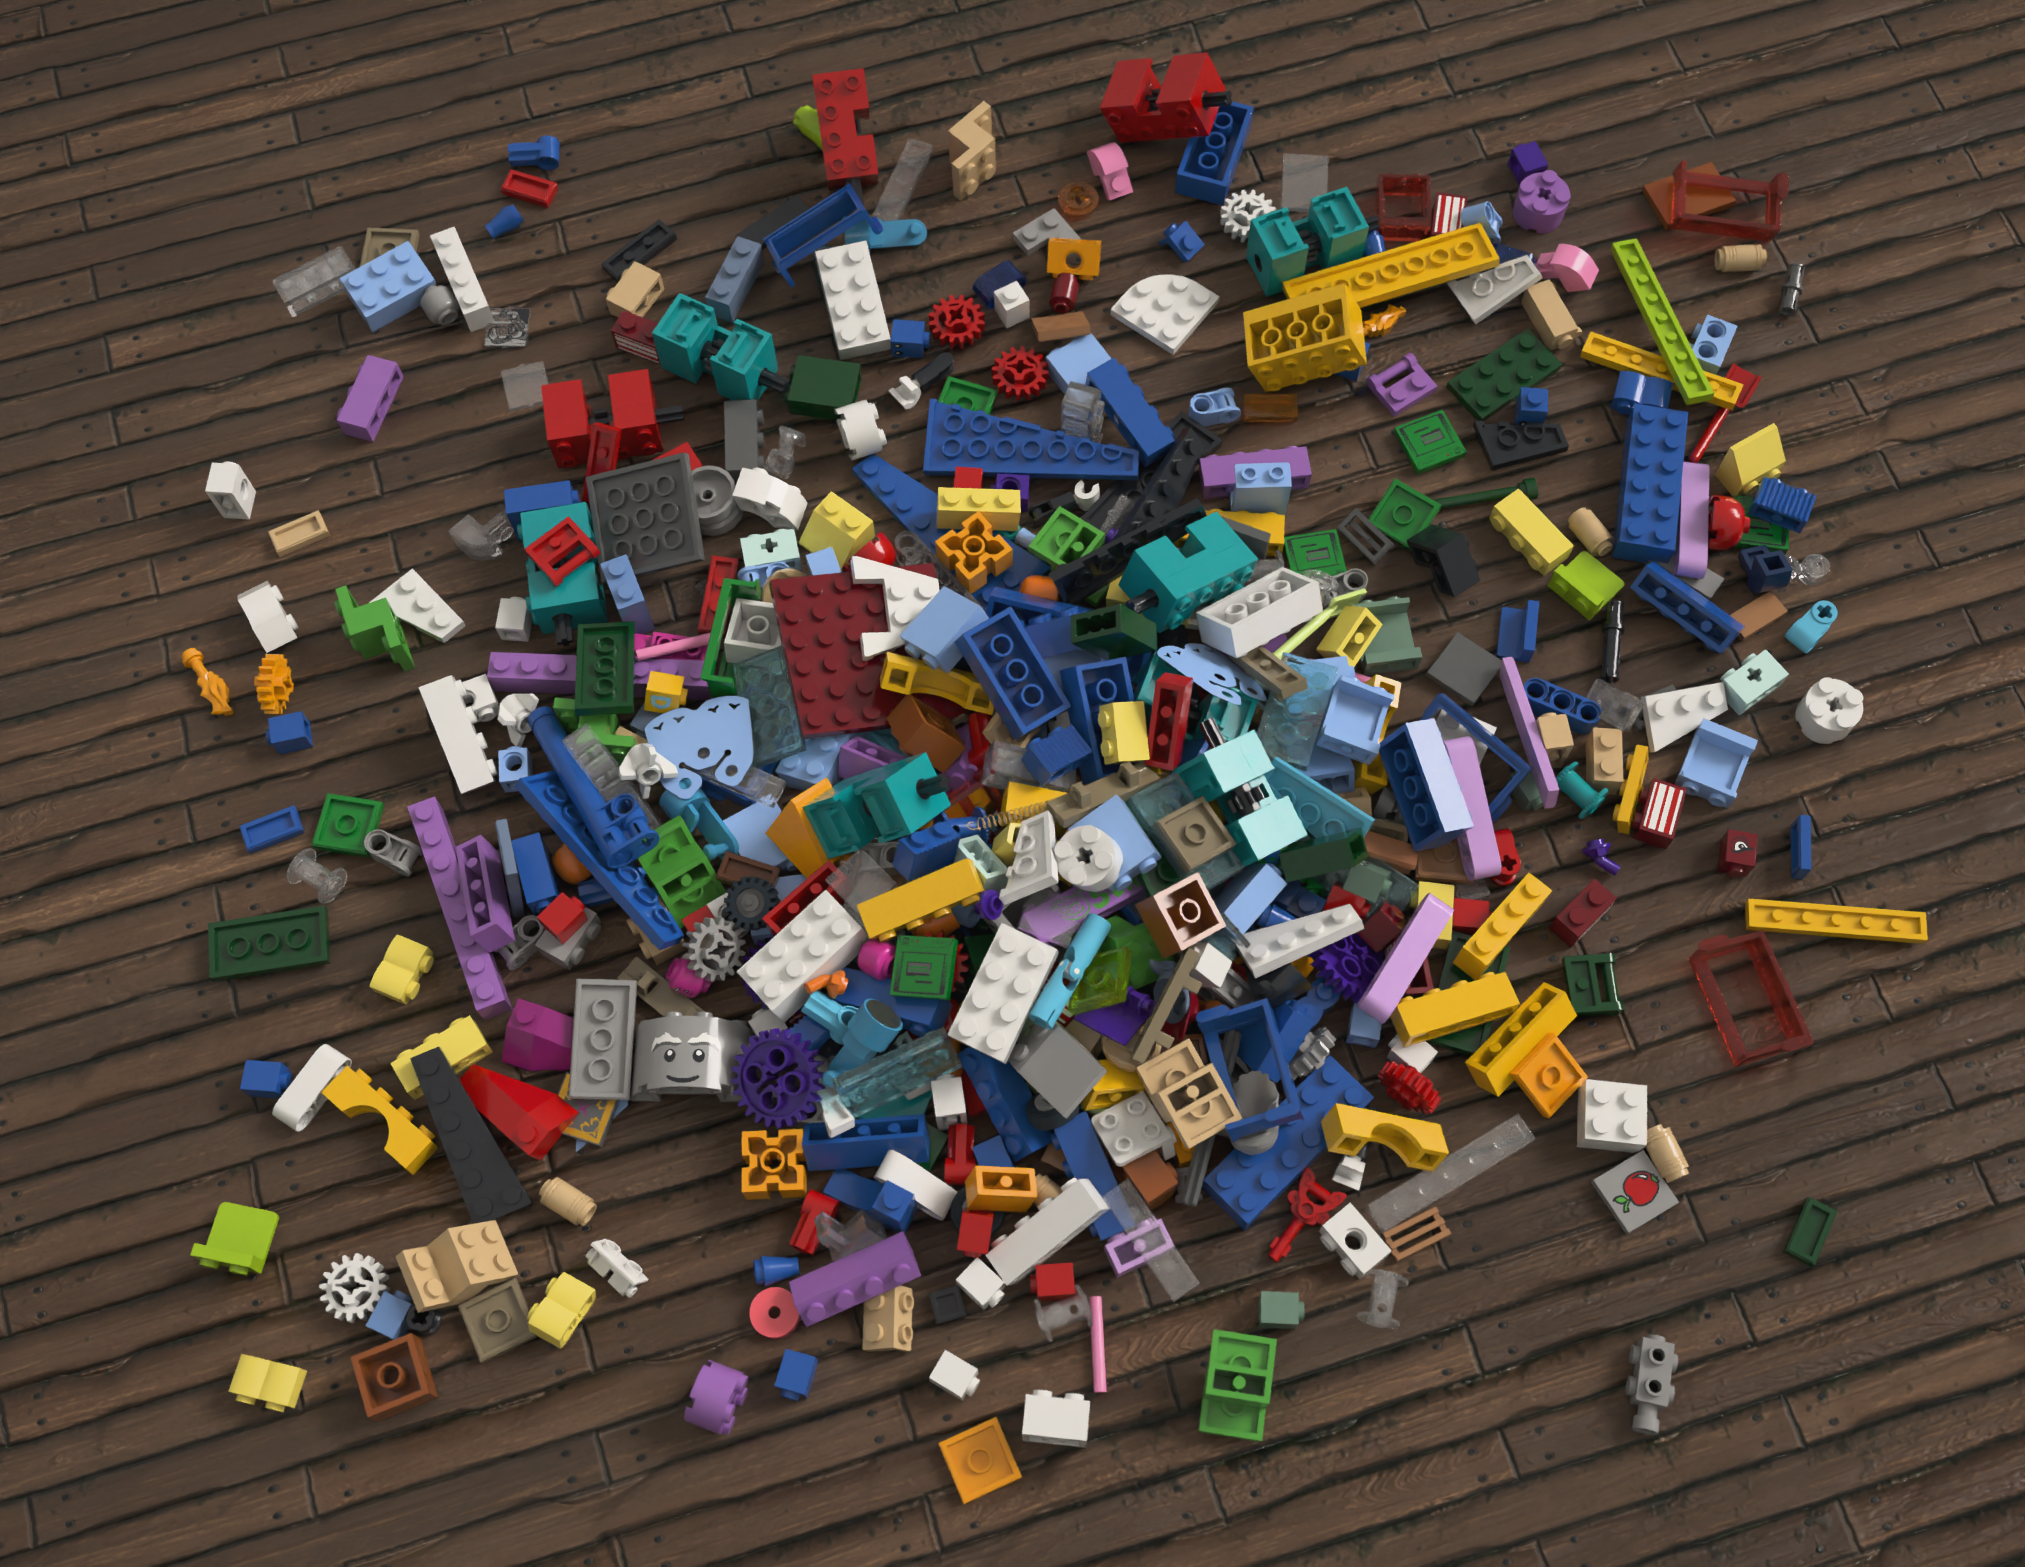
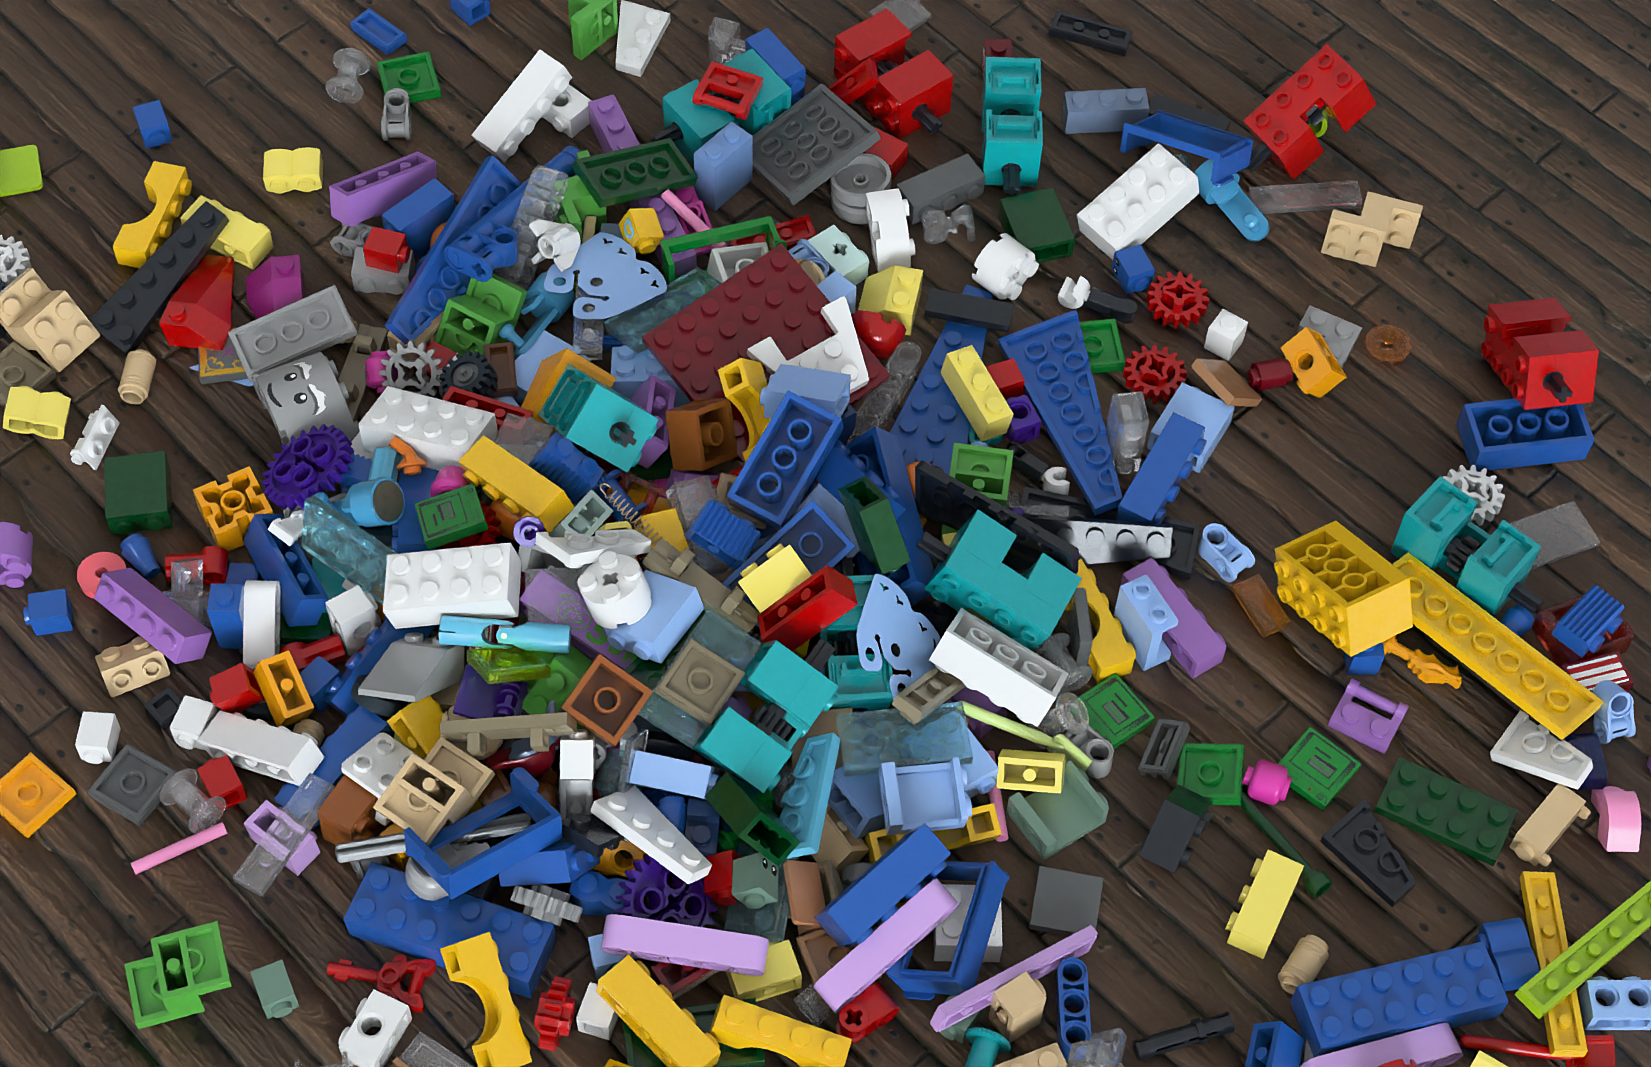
camera: 60 degrees right, 10 degrees down
dark green plate [208,906,330,982] -> none
white beam [272,1044,352,1132] -> none
medium lavender brick [407,796,512,1021] -> none
white brick [495,597,532,642] -> none
sand blue tile [495,819,525,918] -> none
white brick [498,694,539,747] -> none
light blue brick [498,746,533,793] -> none
tan brick [606,261,664,318] -> none
light orange brick [935,511,1013,595] -> none
clear blue beam [972,260,1027,309] -> none
white brick [1022,1390,1090,1448] -> none
bright pink brick [1087,142,1133,200] -> none
white plate [1110,275,1220,355] -> none
blue bracket [1159,221,1205,263] -> none
white piece [1332,1107,1379,1191] -> none
dark red brick [1356,901,1406,953] -> none
red brick [1452,898,1493,936] -> none
blue panel [1496,600,1539,663] -> none
blue brick [1515,387,1548,425] -> none
lime bracket [1548,551,1624,621] -> none
none -> dark grey tile [87,743,180,827]
none -> dark green brick [104,451,173,535]
none -> black tile [924,288,1015,333]
none -> dark pink head [1242,759,1292,806]
none -> blue brick [1552,585,1625,658]

